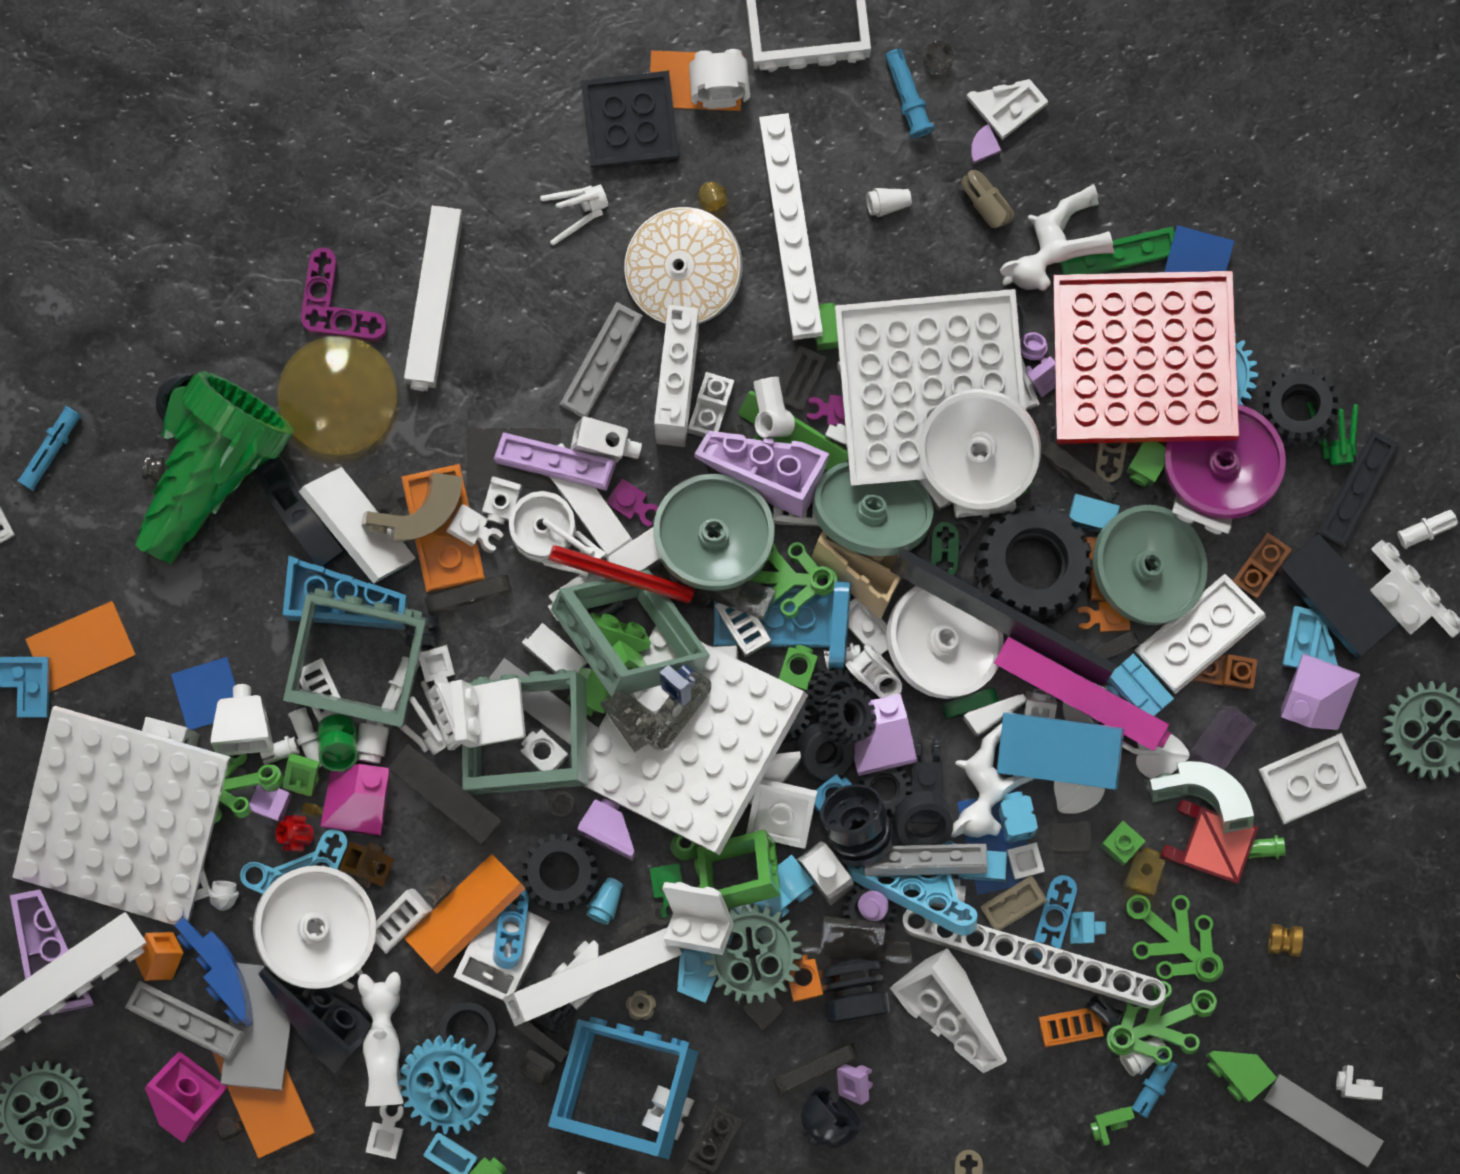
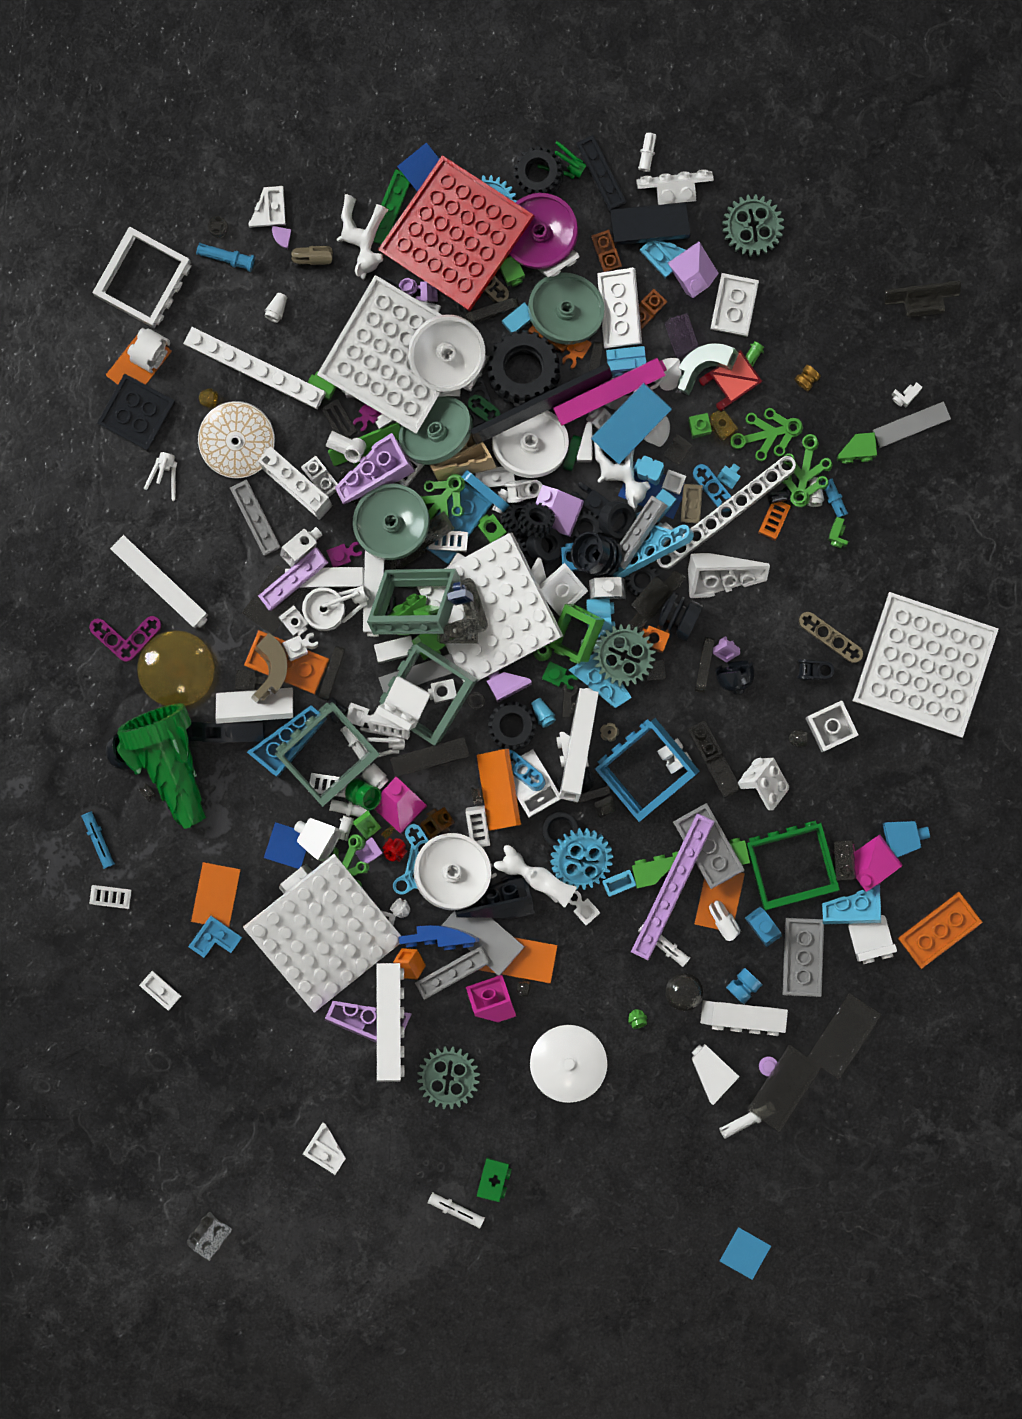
camera: 50 degrees left, 5 degrees up
red axle [549,545,694,603] -> none
white bracket [662,882,734,955] -> none
lavender plate [858,891,888,921] -> none

